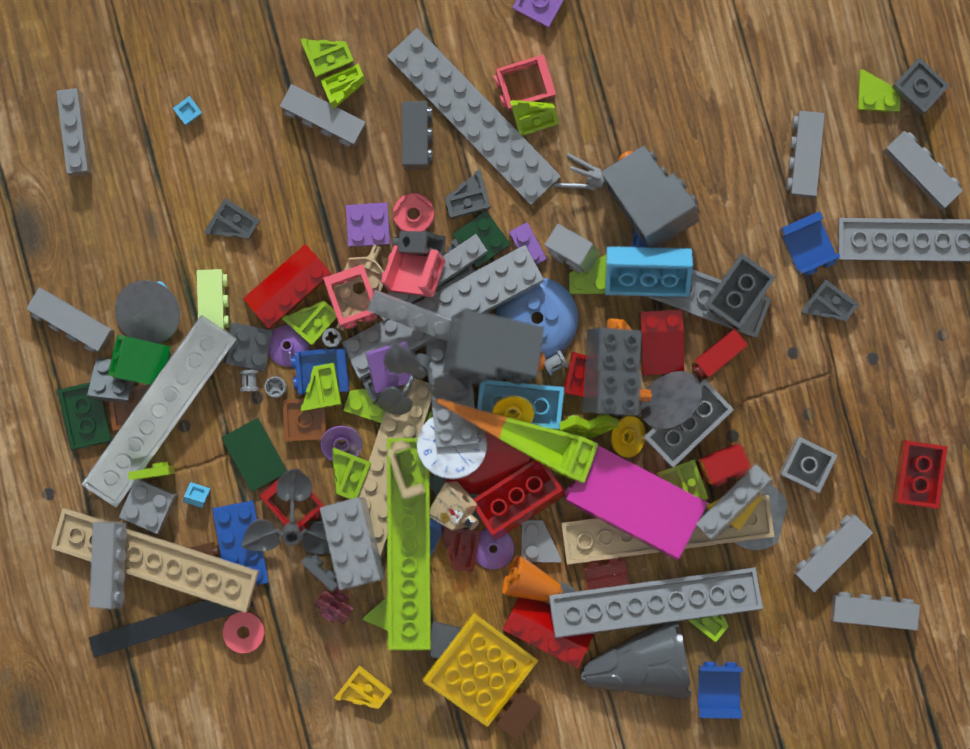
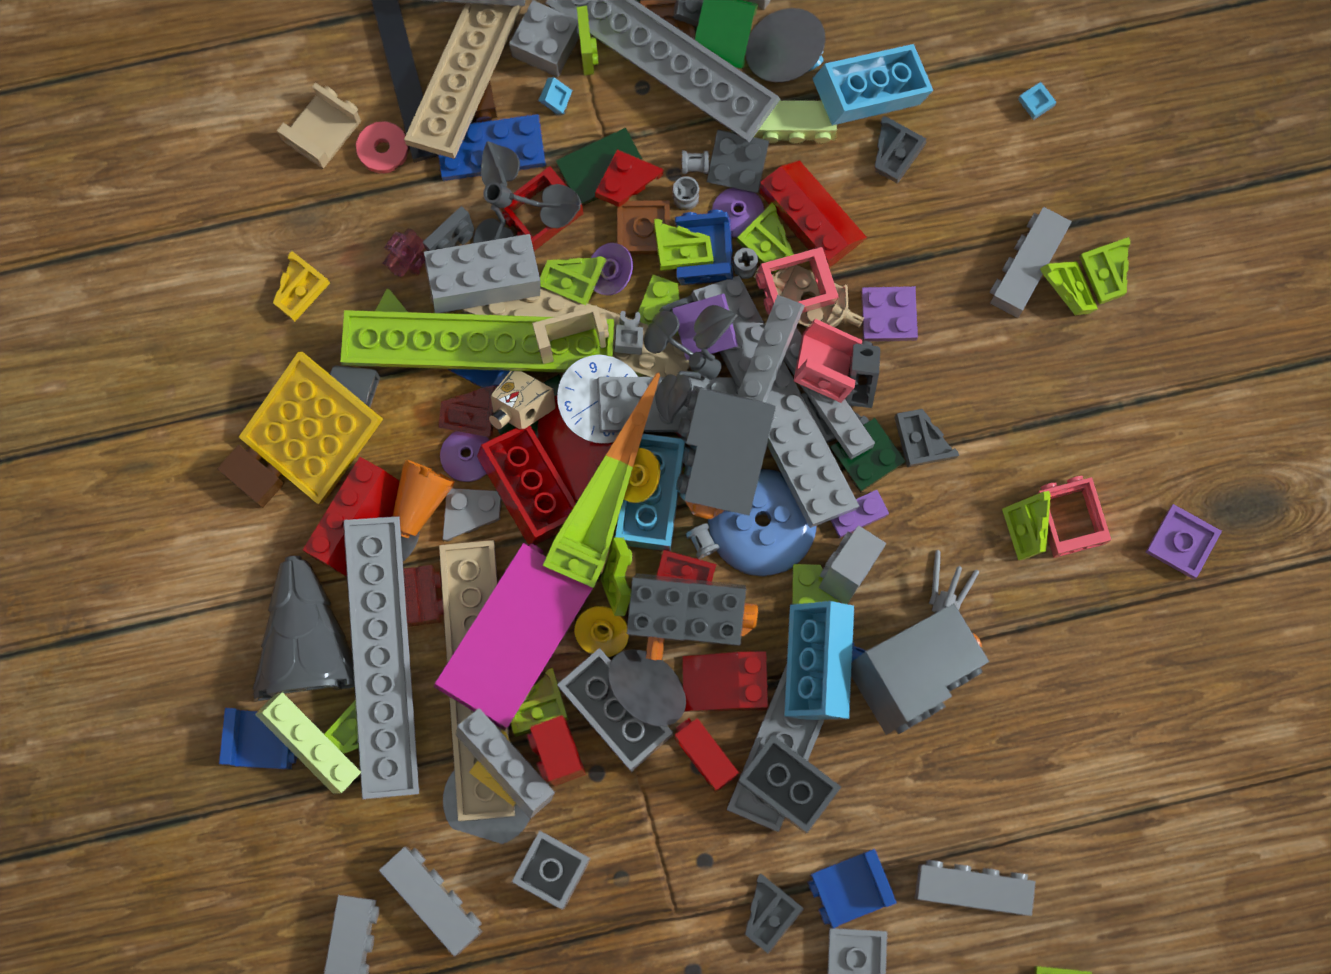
camera: 90 degrees right, 10 degrees down
light grey plate [387,28,561,205] -> none
coral tile [393,193,434,231] -> none
dark grey brick [402,101,433,170] -> none
none -> yellowish green brick [255,692,361,794]
none -> tan panel [277,83,361,169]
none -> red wing [595,150,663,207]
none -> light grey plate [614,311,643,355]
none -> medium azure brick [813,44,933,125]

